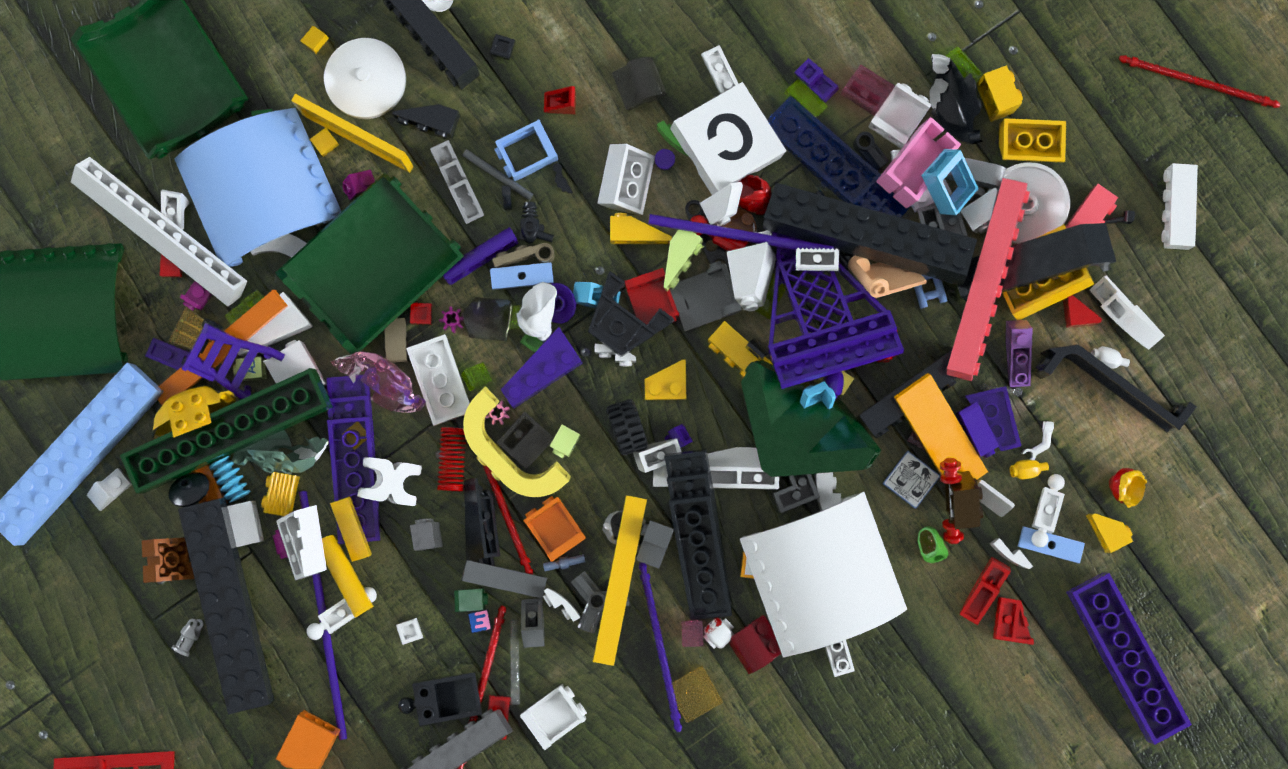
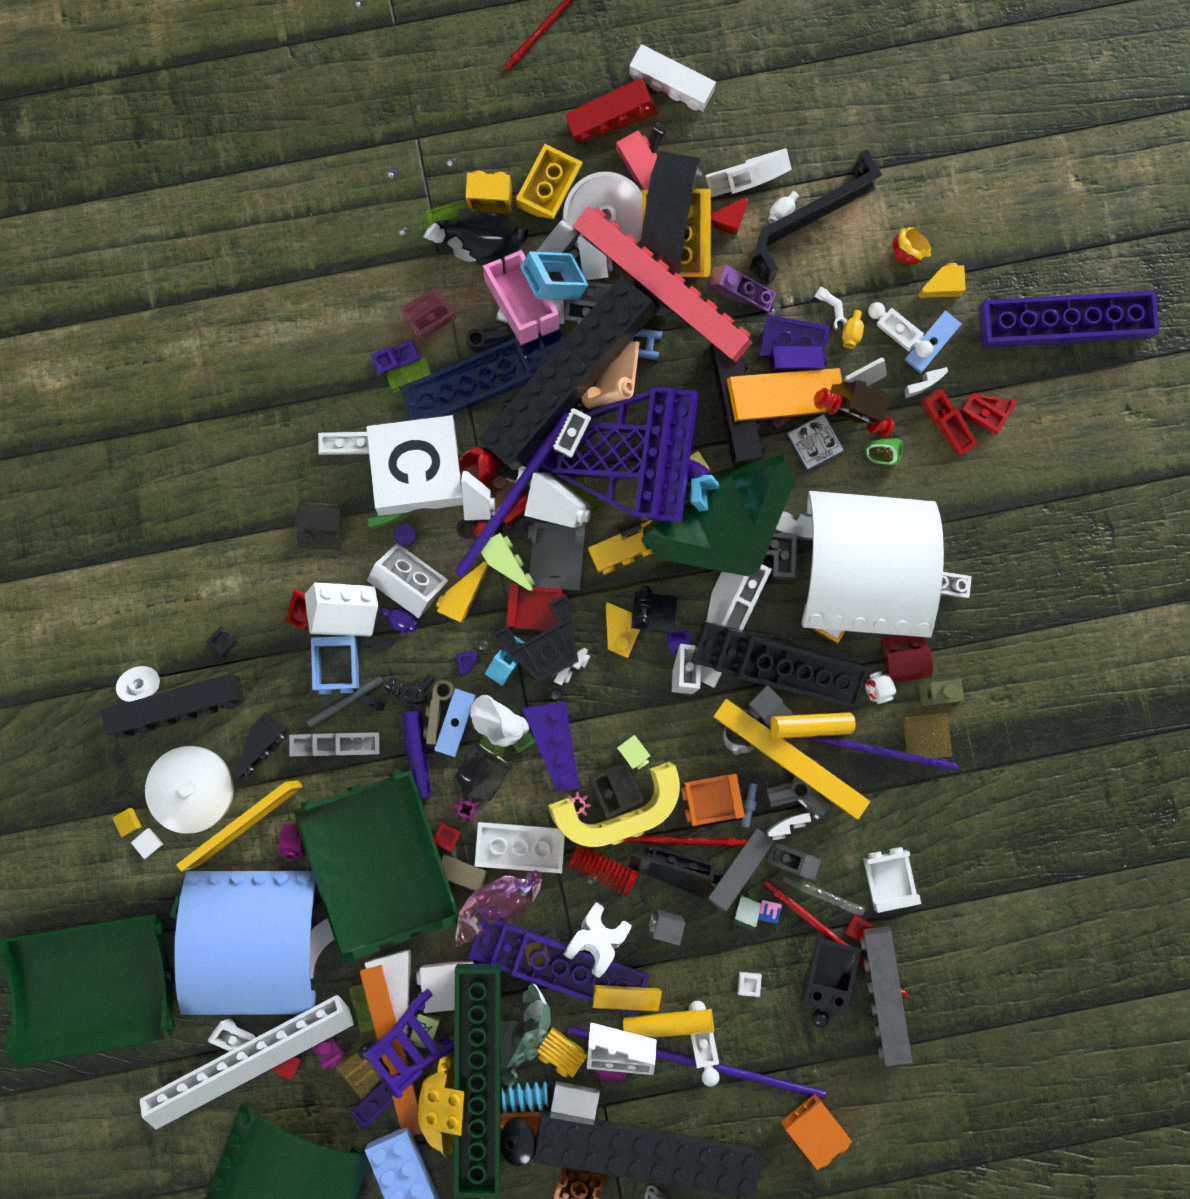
camera: 65 degrees left, 0 degrees up
yellow tile [310,127,339,157] -> none
clear neon green slope [461,362,492,391] -> none
dark purple dish [551,283,576,324] -> none
black tyre [606,399,648,456] -> none
clear pink panel [681,620,703,647] -> none
white panel [868,83,931,149] -> none
none -> white tile [131,828,163,859]
none -> white slope [304,583,378,637]
none -> dark purple plant [380,606,419,633]
none -> dark purple tile [456,650,478,676]
none -> red wedge [565,77,659,143]
none -> black hinge [631,585,677,634]
none -> yellow brick [770,712,856,739]
none -> olive torso [918,679,964,706]

